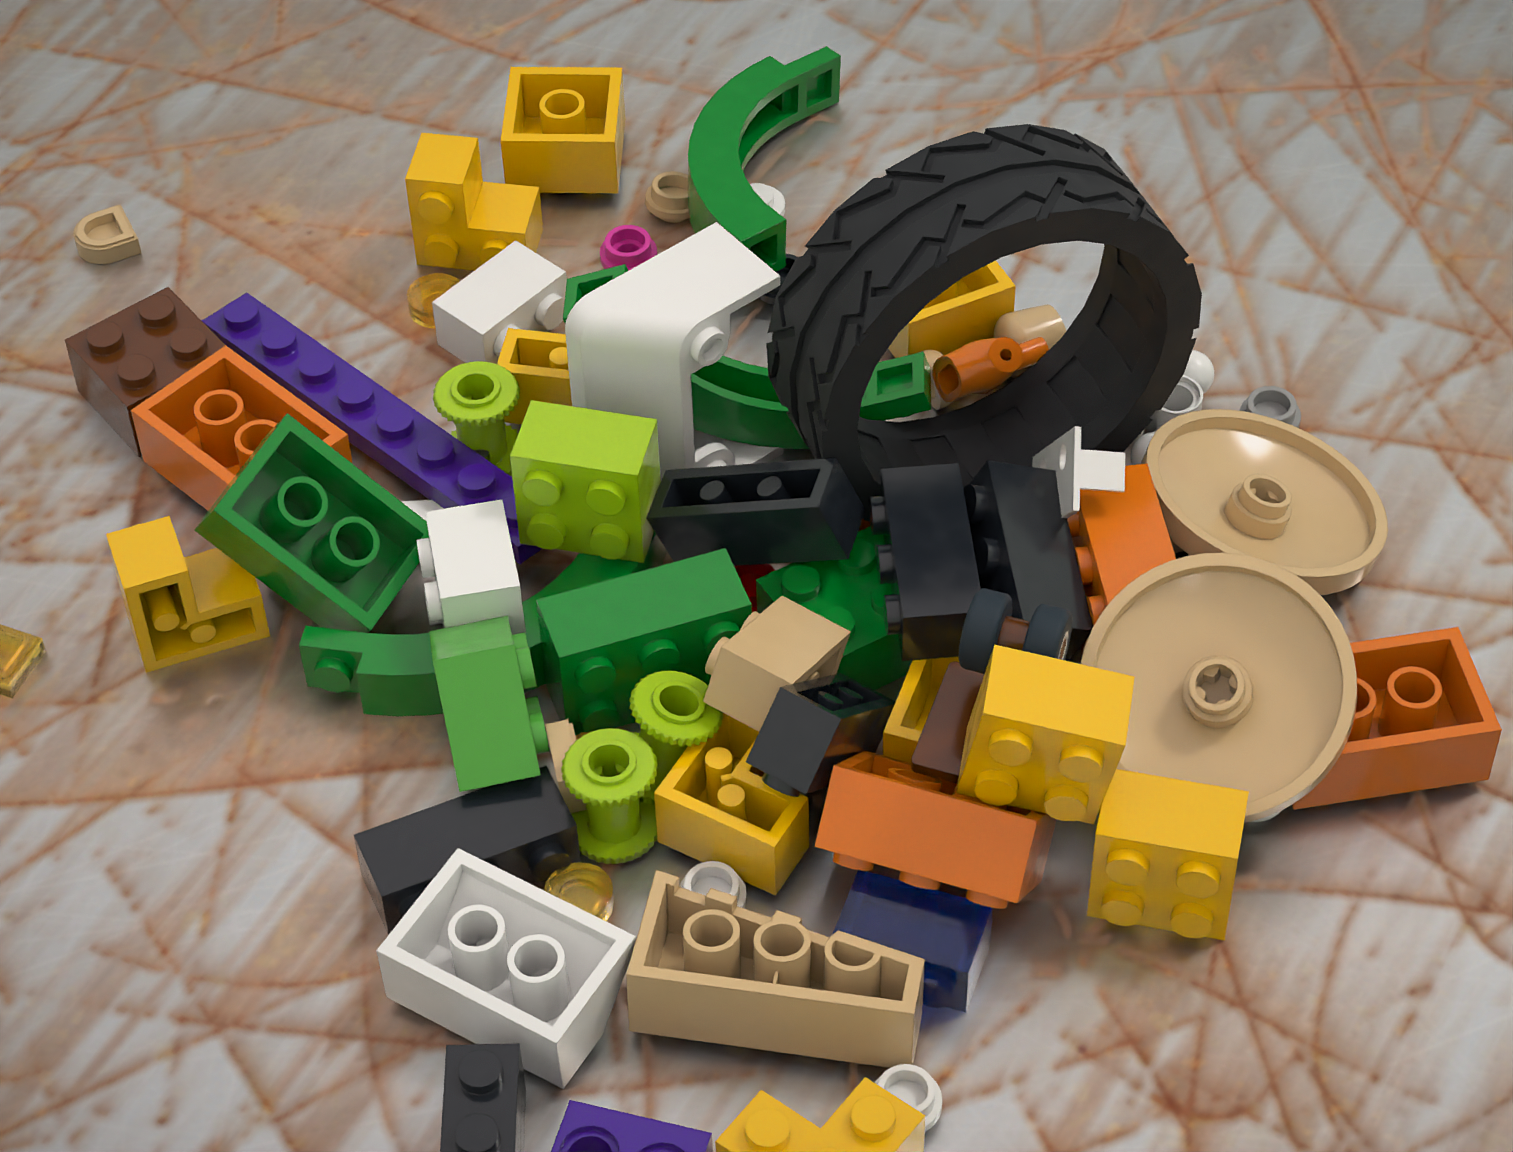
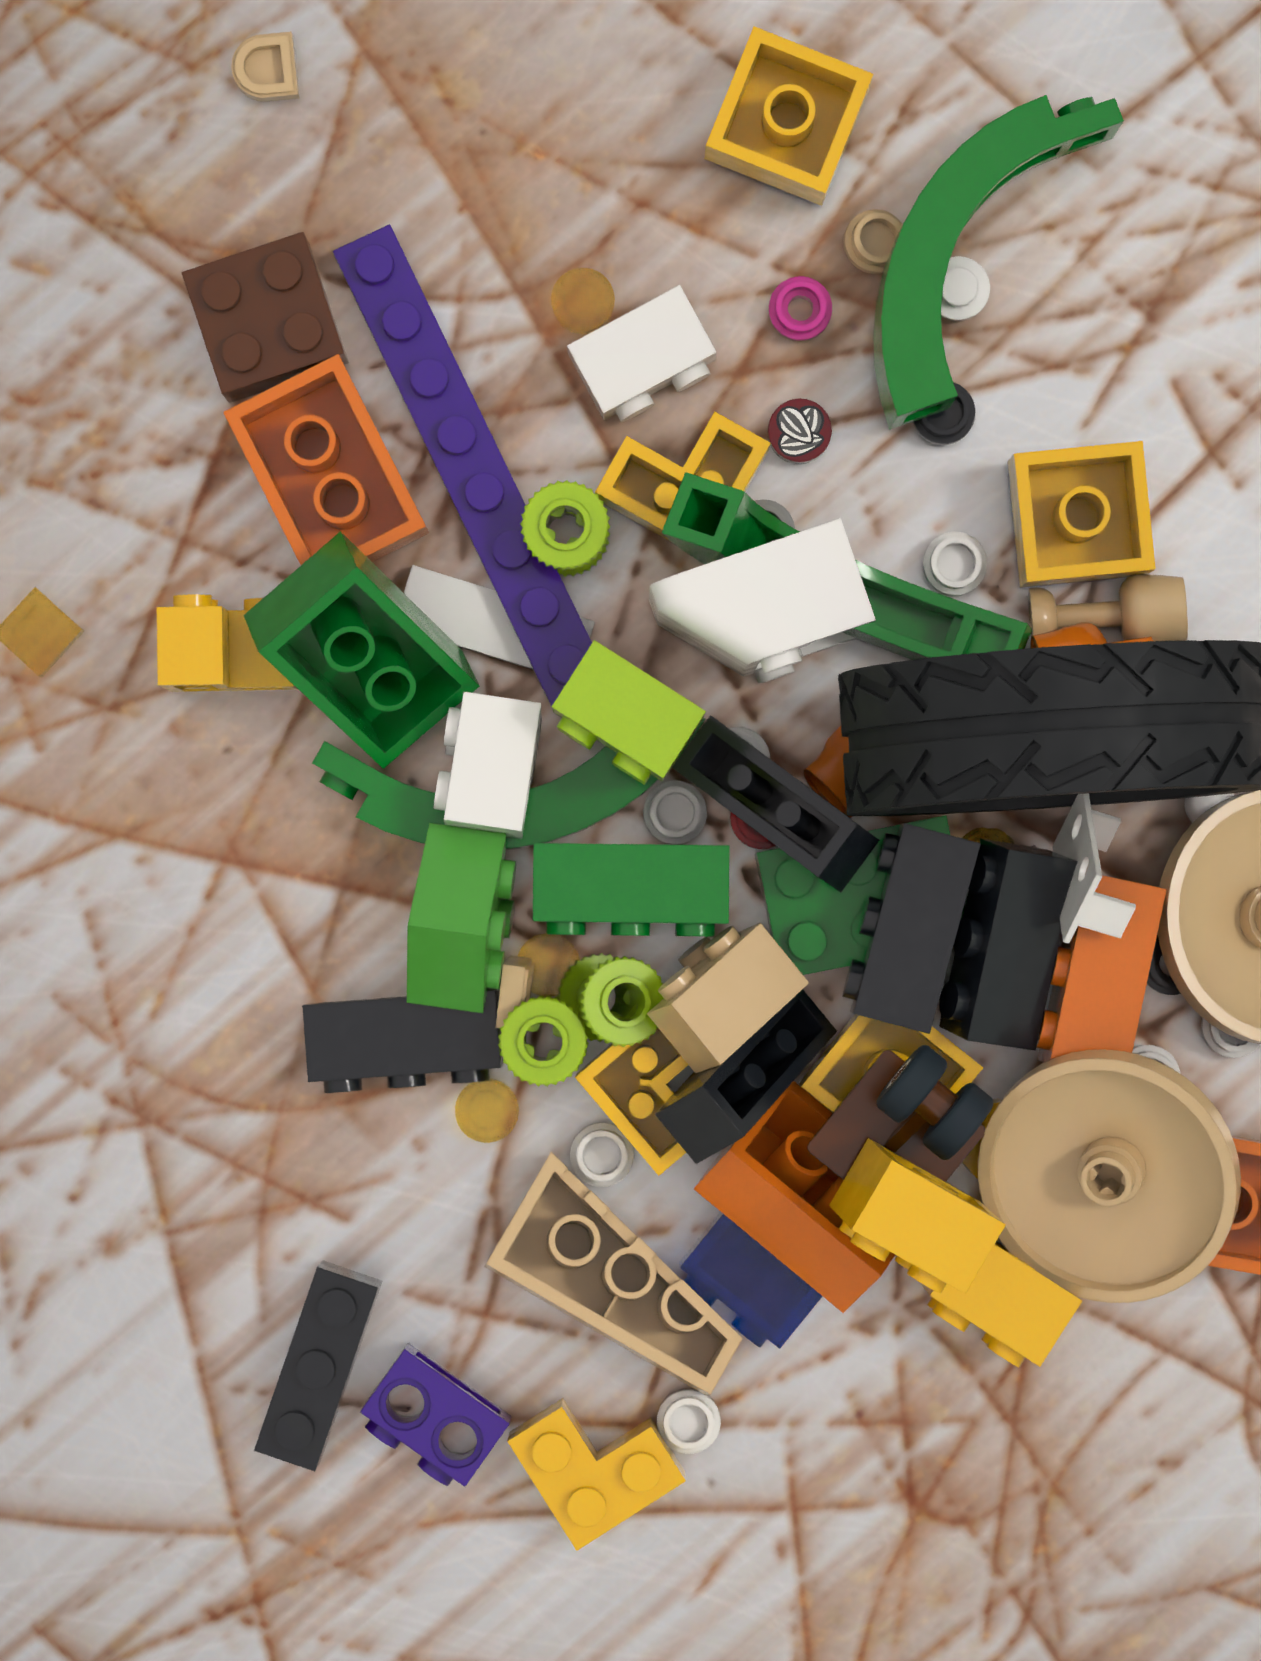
camera: 20 degrees right, 40 degrees up
white slope [376,848,636,1089] -> none
yellow brick [405,132,543,271] -> none

